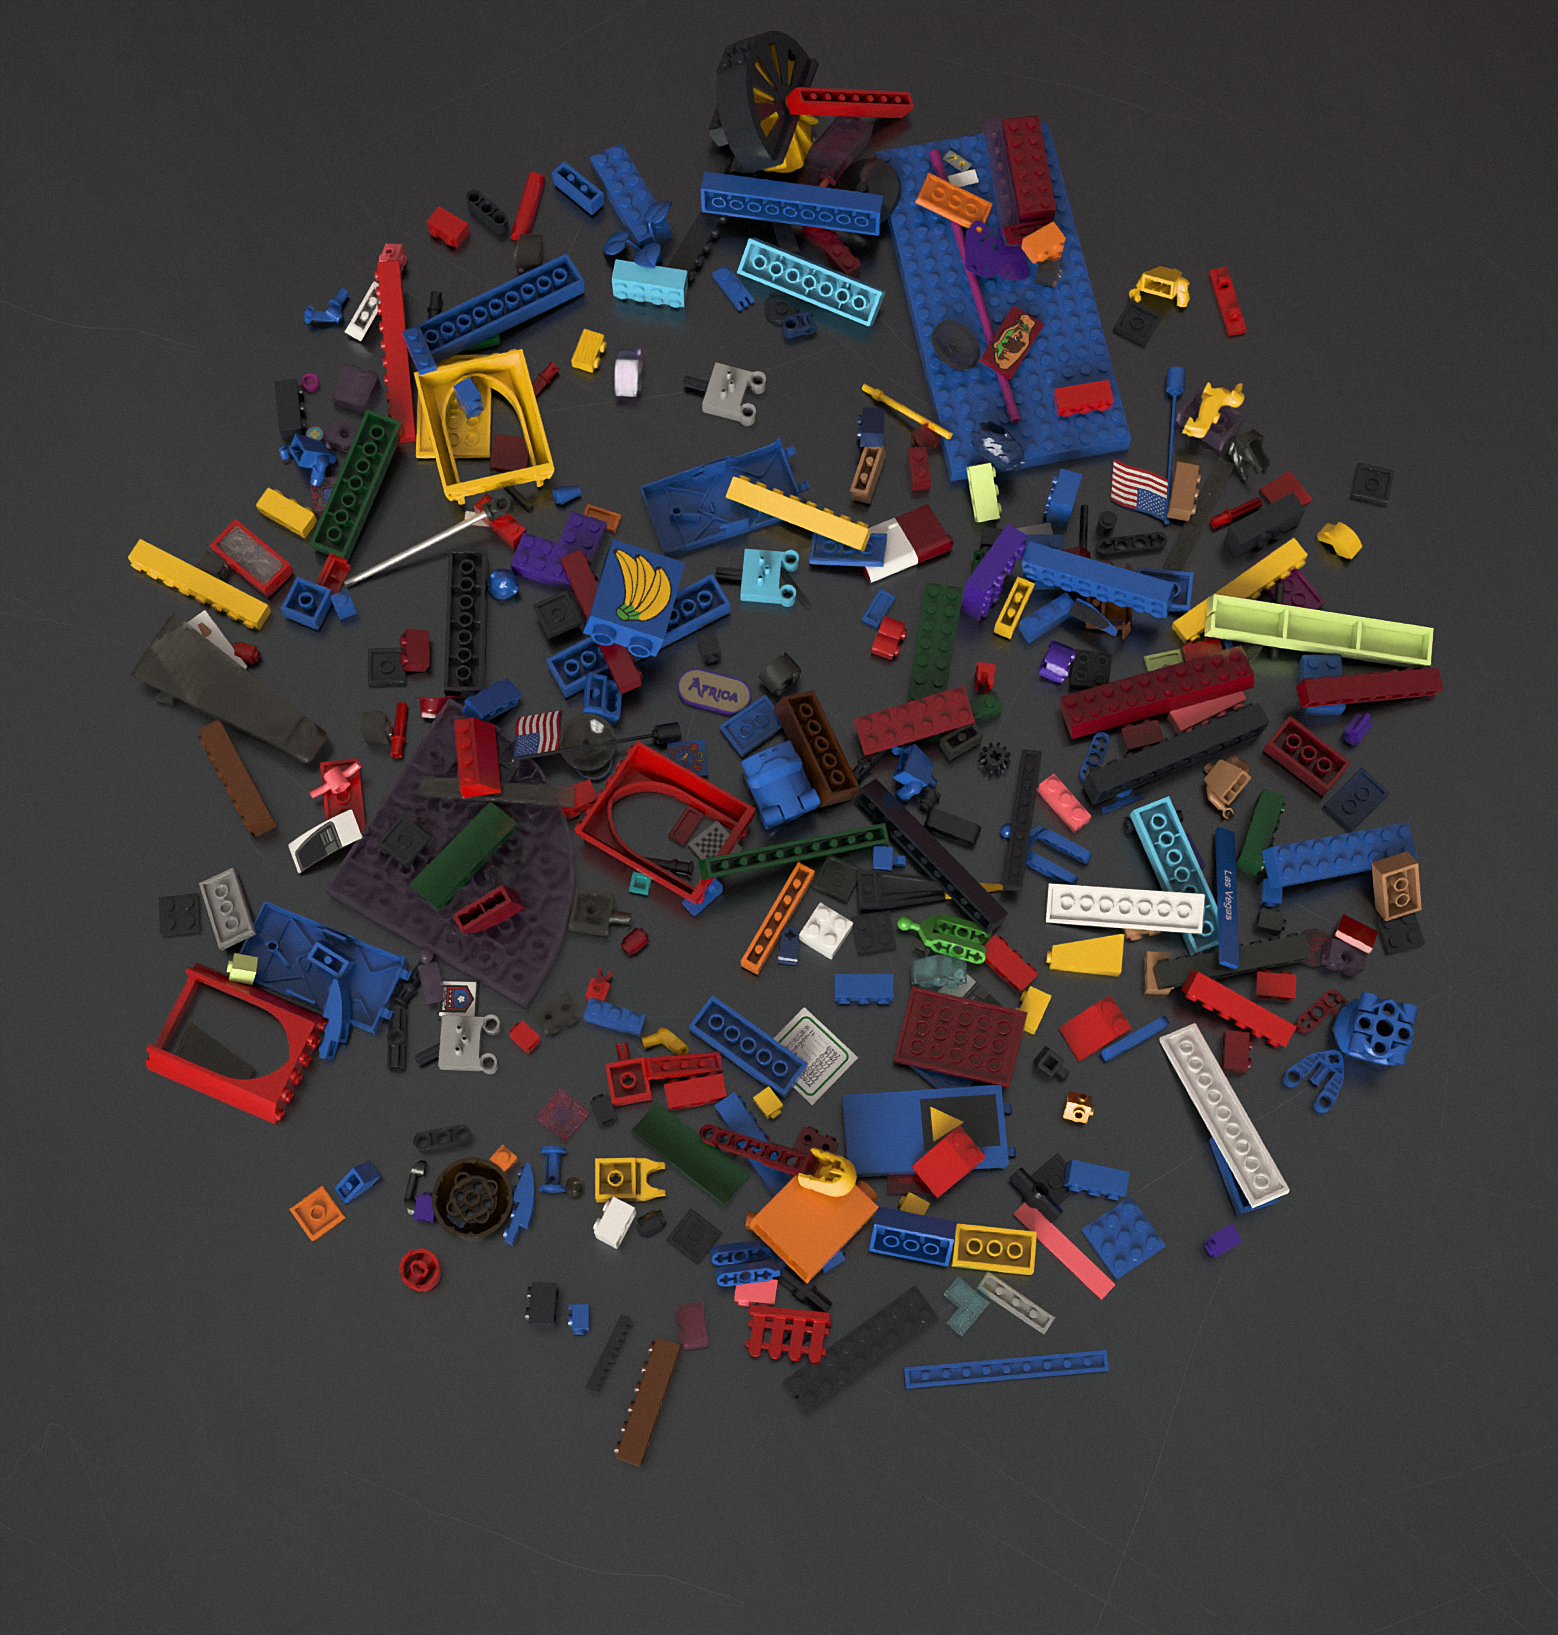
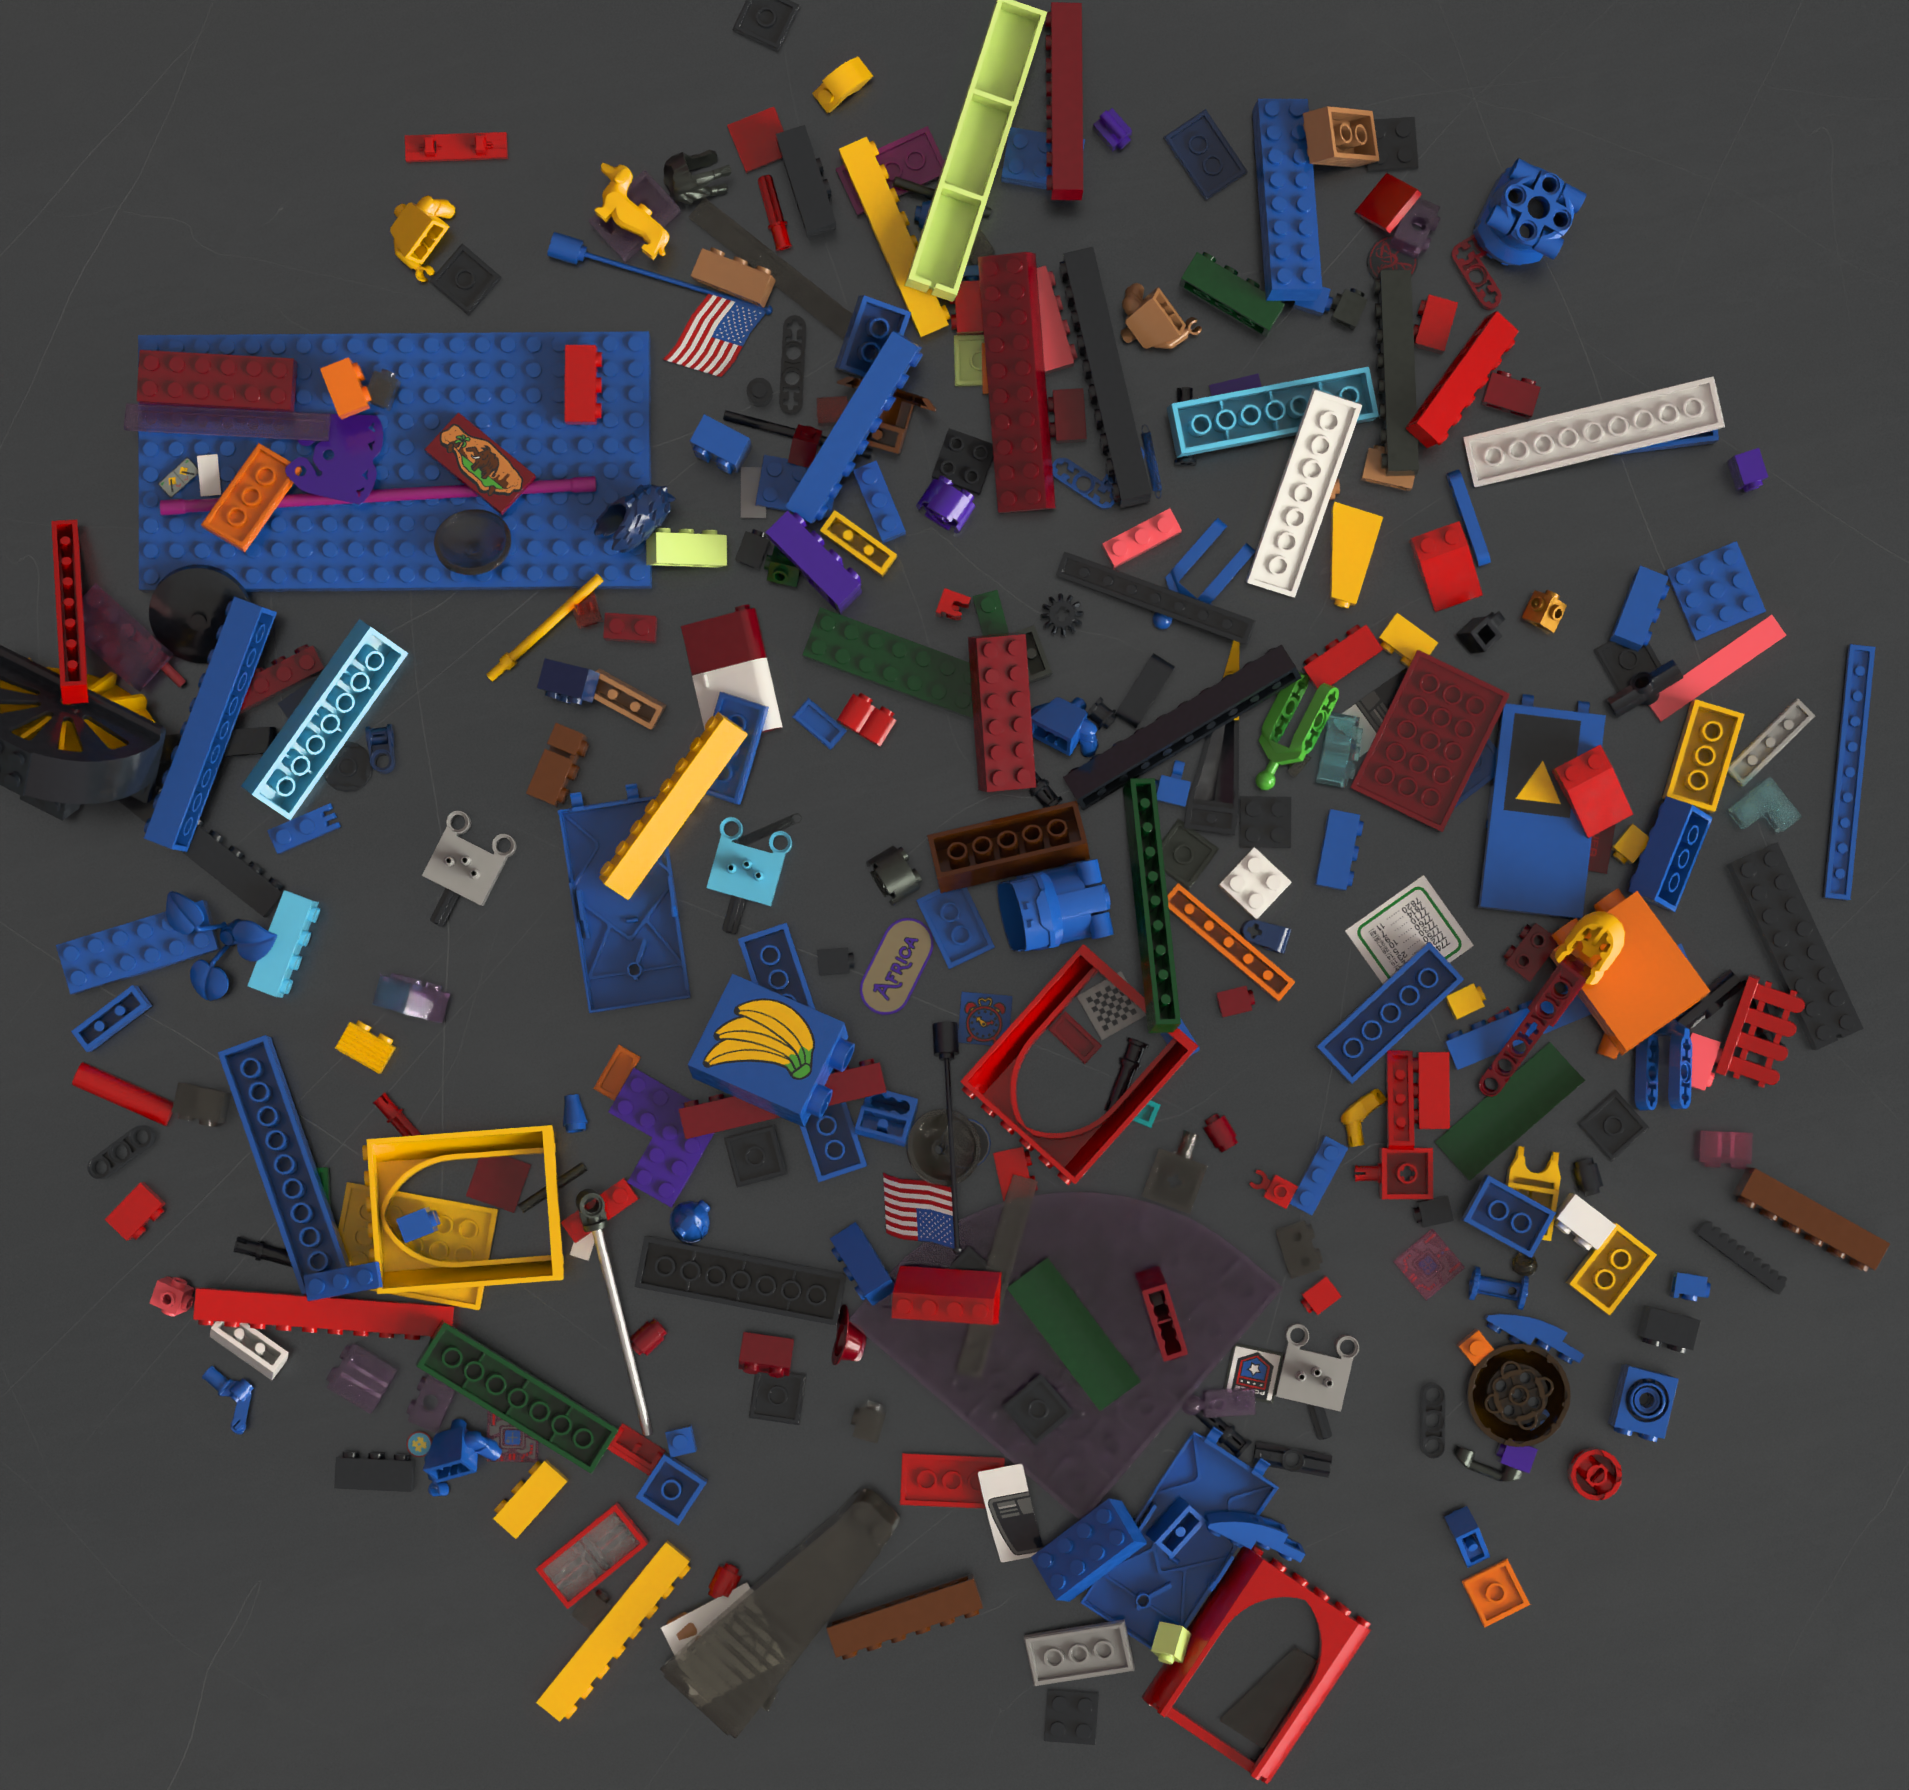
camera: 80 degrees left, 15 degrees up
magenta tile [301,373,320,392] -> none
coral piece [309,761,362,798] -> none
red axle [390,702,408,758] -> none
dark red tile [1003,218,1053,245] -> none
black sticker [1069,598,1118,636] -> none
blue tile [1215,827,1239,969] -> none
dark red brick [1263,716,1351,797] -> none
blue connector [1282,1050,1344,1113] -> none
none -> reddish brown piece [526,723,590,808]
none -> dark red brick [630,1318,668,1356]
none -> blue brick [1031,1498,1147,1602]
none -> dark red brick [1215,986,1255,1018]
none -> blue brick [1461,1175,1556,1258]
none -> yellow brick [1566,1222,1657,1316]
none -> blue brick [1608,1364,1679,1442]

